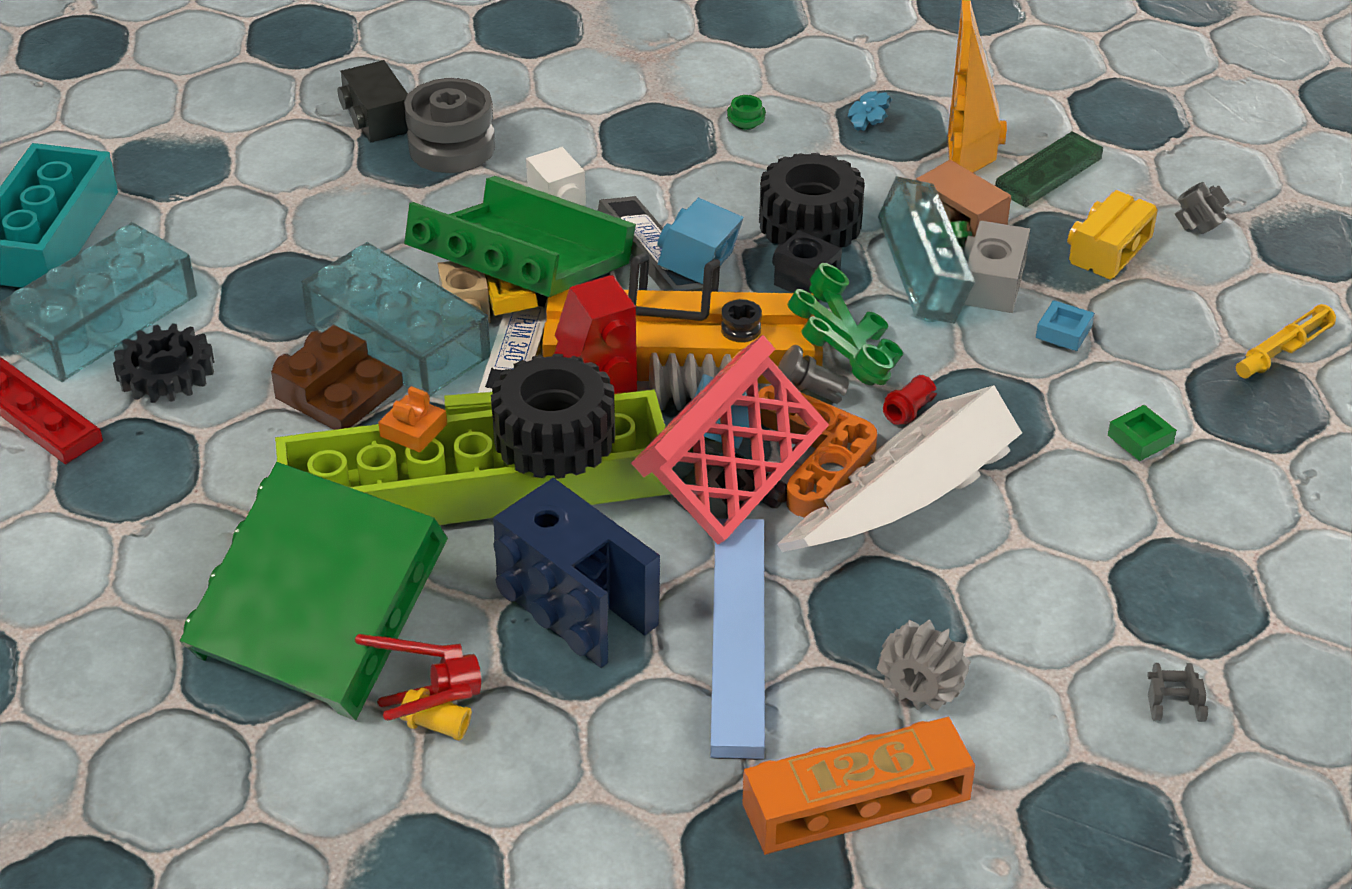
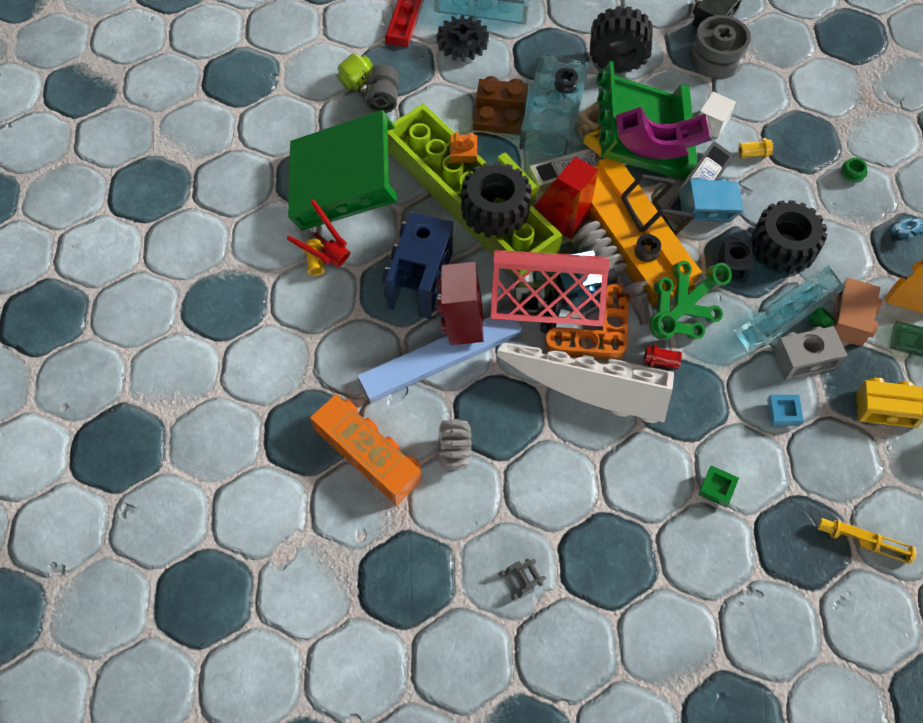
camera: 60 degrees right, 20 degrees up
none -> lime head [336,53,373,91]
none -> dark grey wheel [365,64,400,113]
none -> dark red brick [437,262,484,345]
none -> black bush [554,67,578,94]
none -> black tyre [590,6,653,73]
none -> magenta arch [616,106,712,159]
none -> yellow pin [738,138,773,159]

